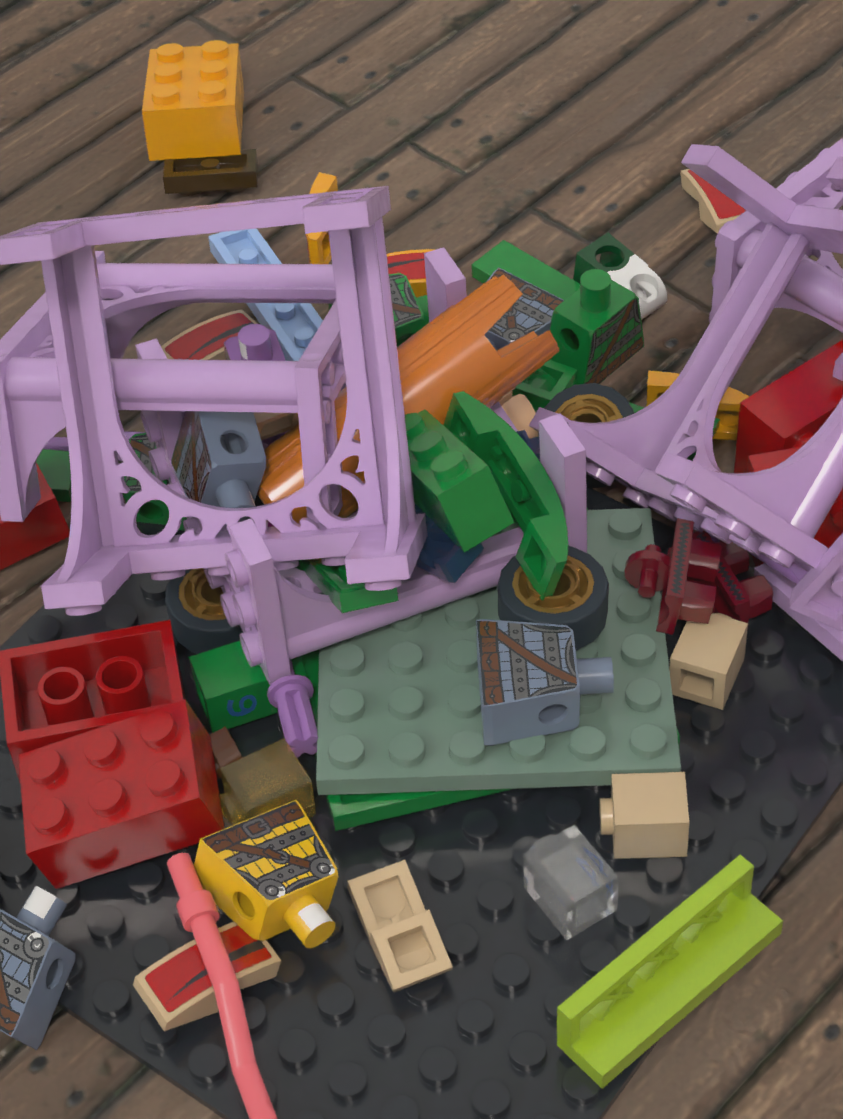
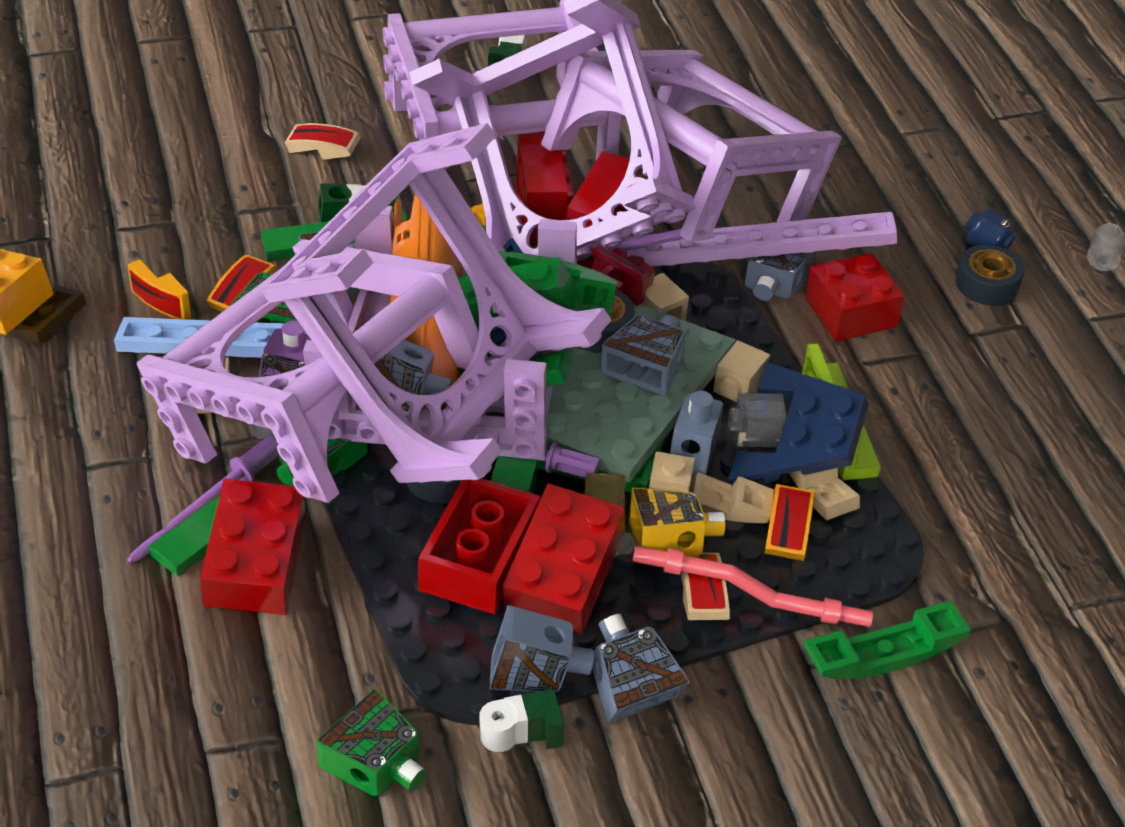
camera: 65 degrees left, 5 degrees down
none -> tan brick [649,452,695,492]
none -> sand blue torso [670,390,723,480]
none -> dark blue wing [728,363,869,485]
none -> slope [764,484,815,561]
none -> tan slope [789,468,860,520]

